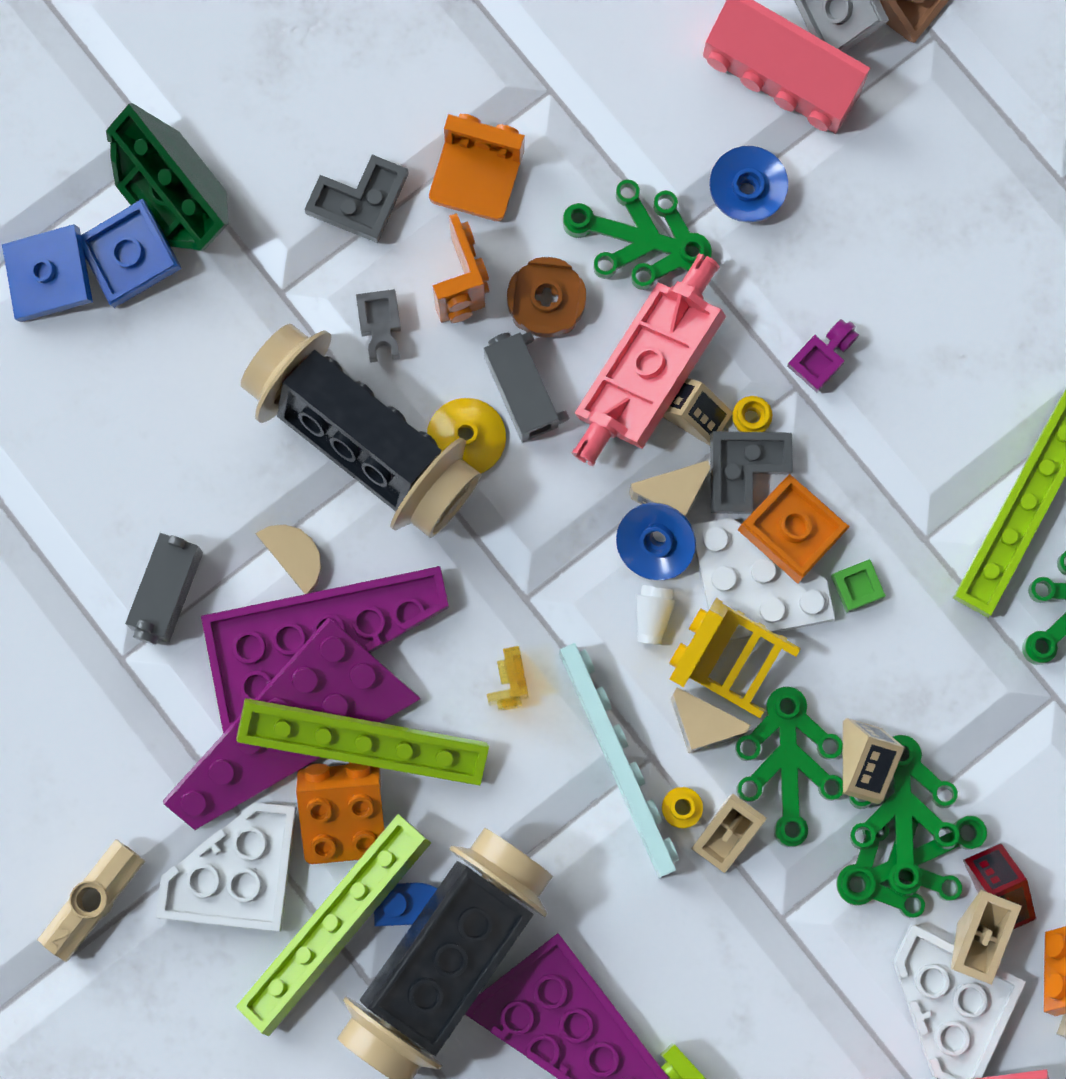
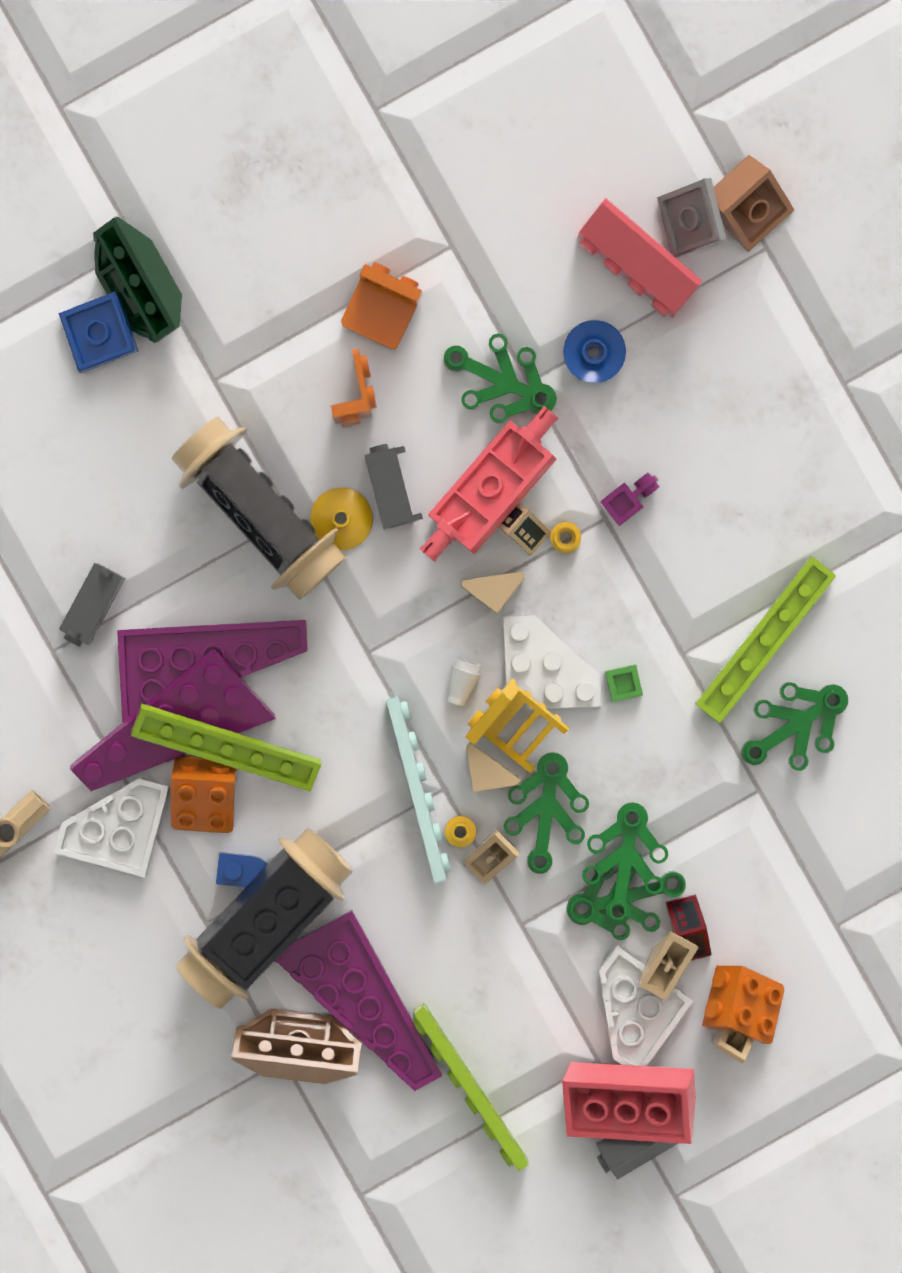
camera: 10 degrees right, 10 degrees up
plate [2,224,93,322] -> none
lime plate [236,814,431,1036] -> none
tan tile [255,524,321,594] -> none
dark grey plate [304,155,409,243] -> none
flat silver plate [356,289,401,363] -> none
clear yellow bracket [487,646,529,711] -> none
dark orange plate [507,257,586,338] -> none
blue dish [616,503,696,580] -> none
dark grey plate [710,431,793,514] -> none
orange plate [737,474,850,583] -> none
tan slope [843,718,905,804] -> none

